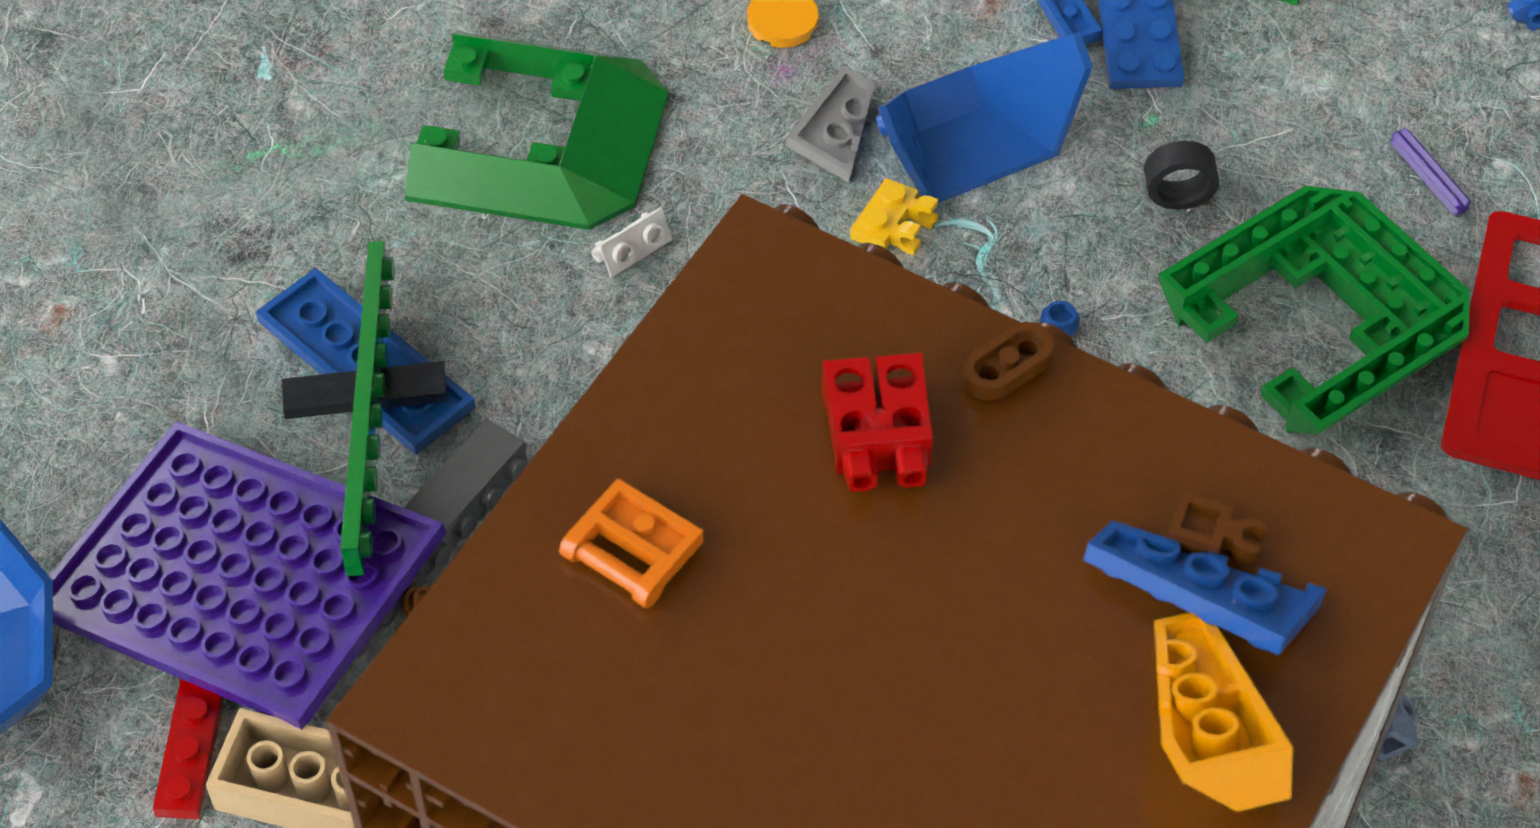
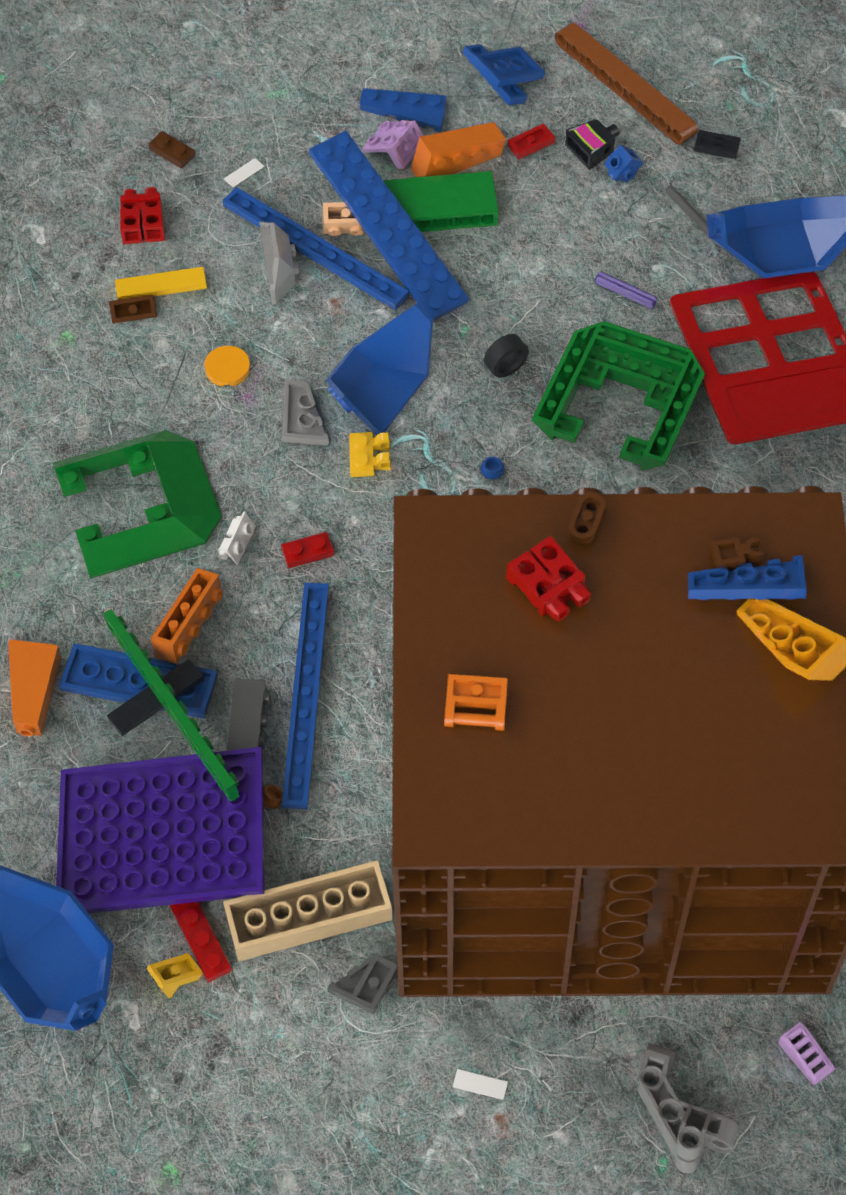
camera: 30 degrees left, 5 degrees up
none -> orange slope [8,639,62,736]
none -> yellow slope [147,953,203,999]
none -> orange brick [151,568,223,664]

